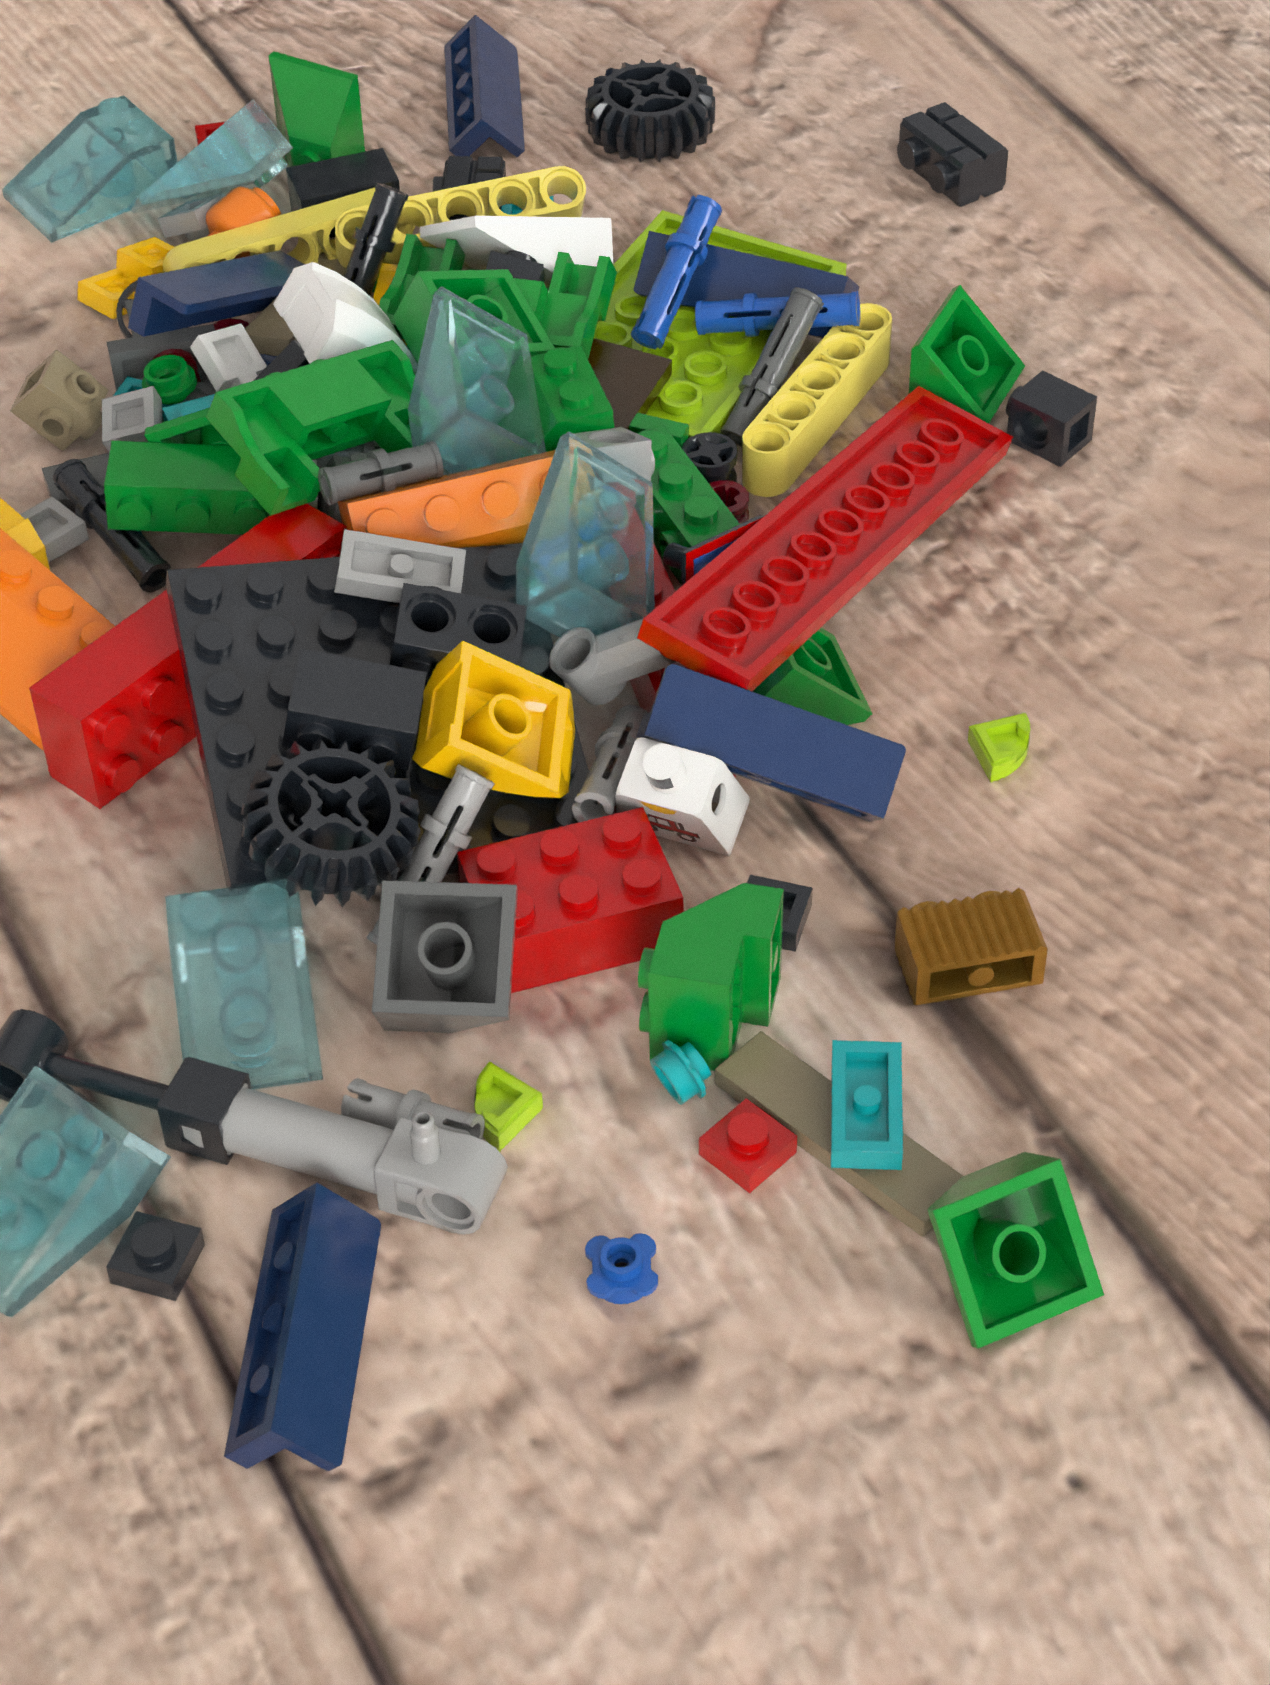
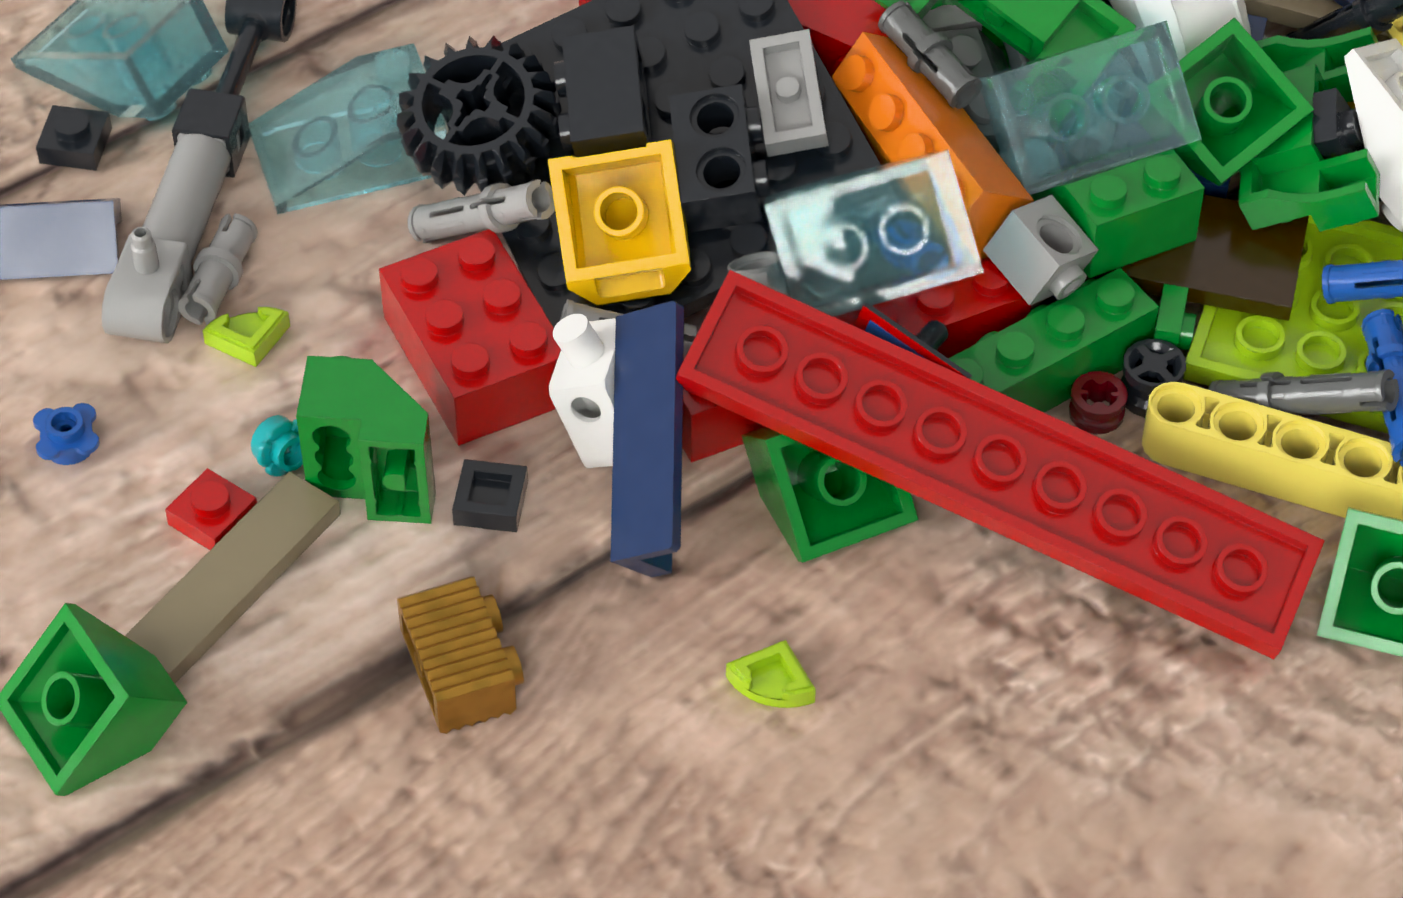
camera: 80 degrees right, 5 degrees up
dark grey slope [372,880,518,1033] -> none
teal plate [831,1040,903,1170] -> none
black brick [1006,370,1097,467] -> none

